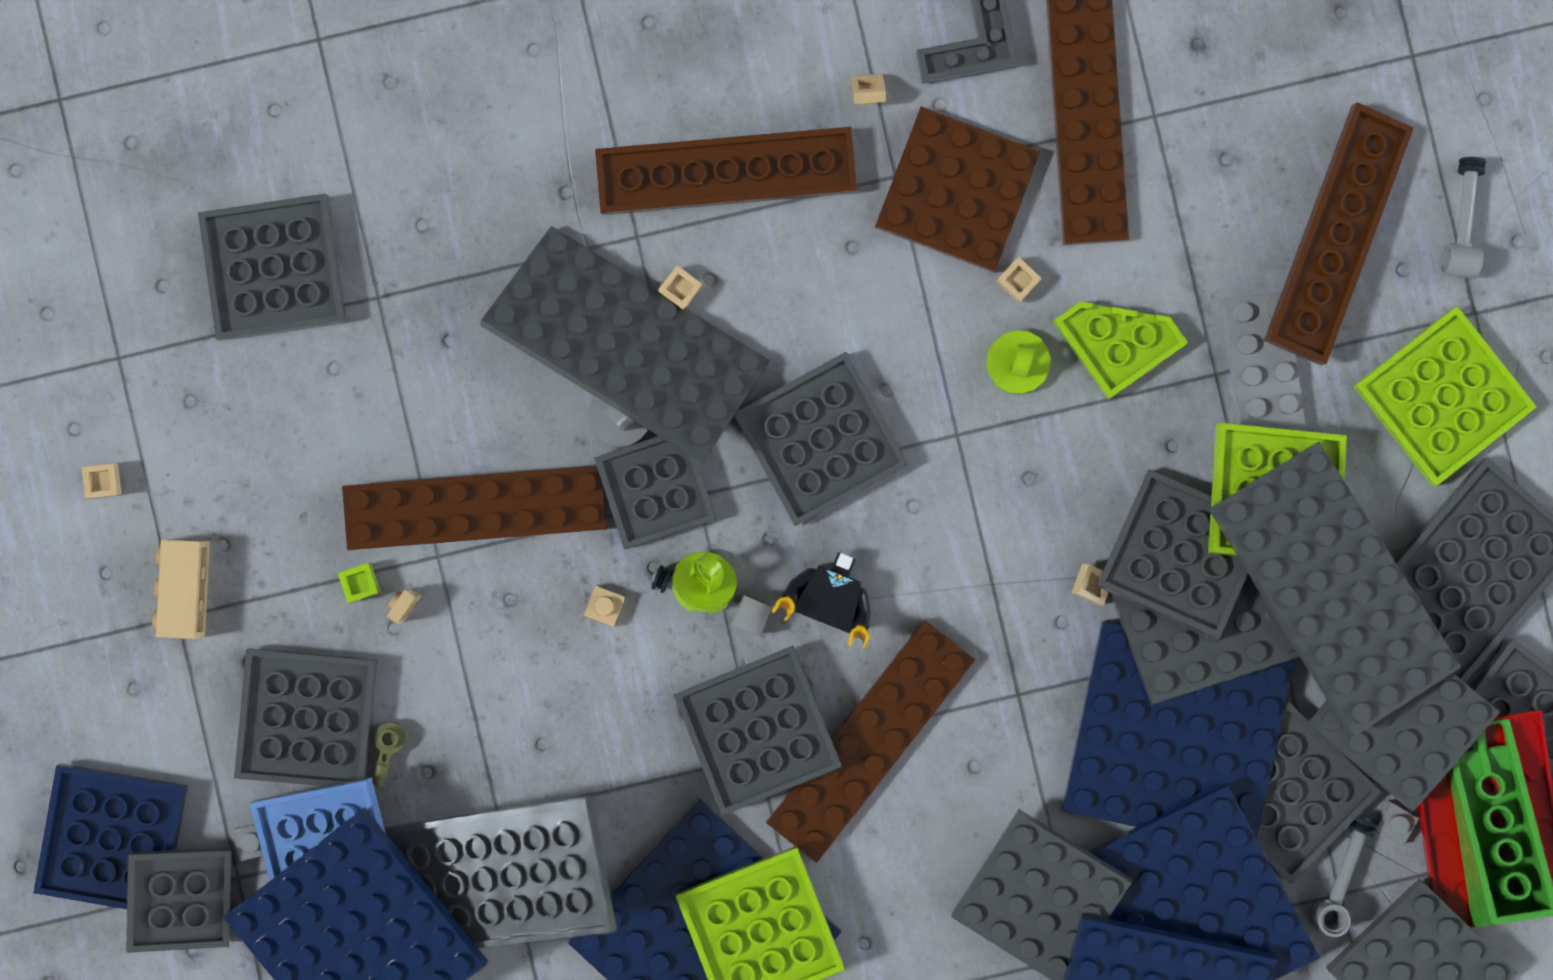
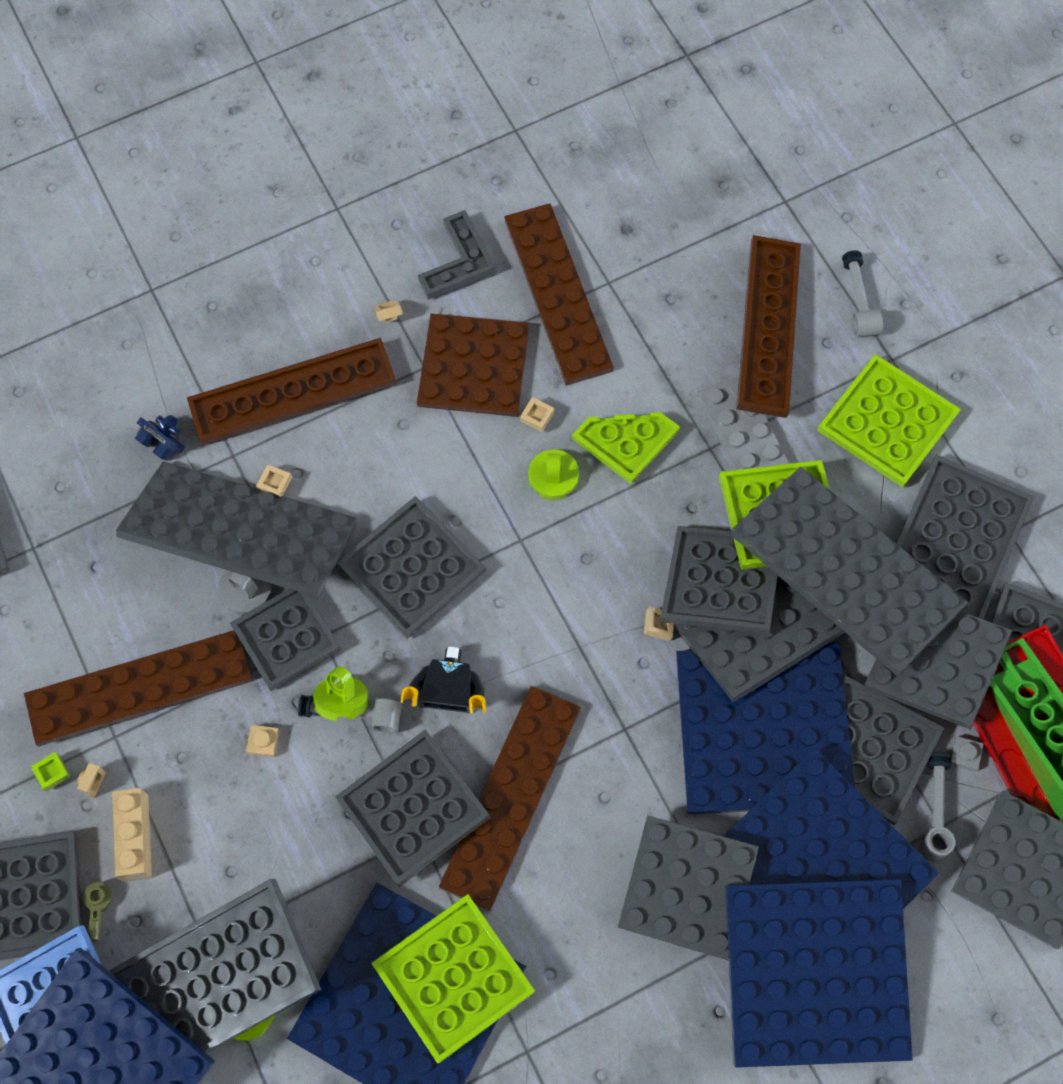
camera: 10 degrees left, 20 degrees down
none -> tan brick [112,788,152,882]
none -> dark blue hips [135,415,185,461]

